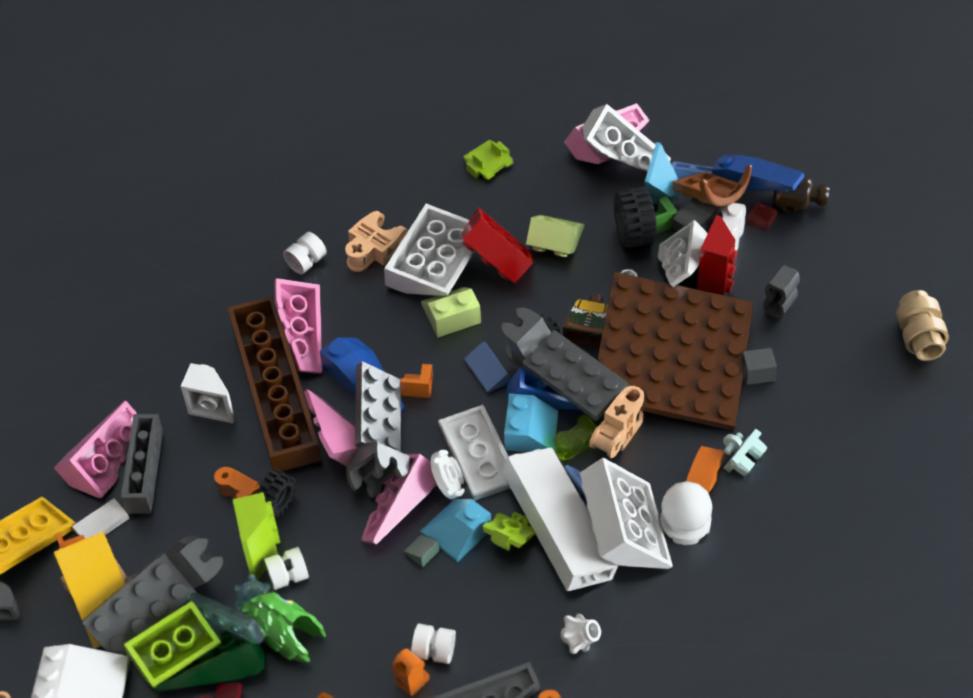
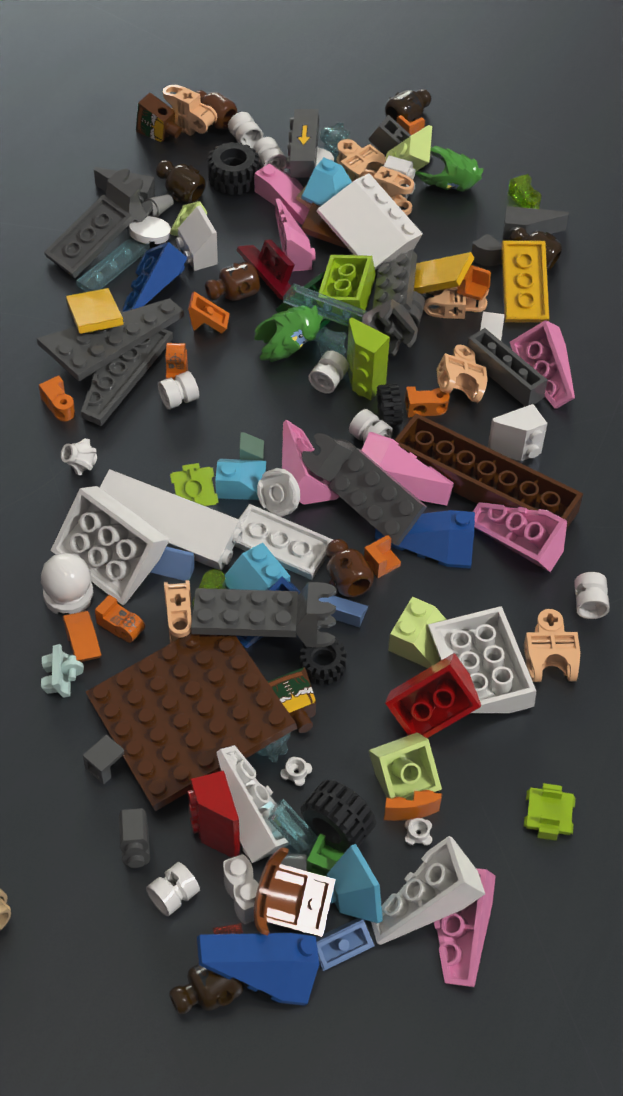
camera: 135 degrees right, 0 degrees up
none -> orange leg [95,594,146,643]
none -> white wheel [146,862,200,916]
none -> clear light blue tile [268,799,318,857]
none -> reddish brown piece [326,539,374,598]
none -> white wheel [349,409,393,443]
none -> orange slope [384,790,442,821]
none -> white plate [405,818,432,846]
none -> light nougat piece [436,345,488,403]

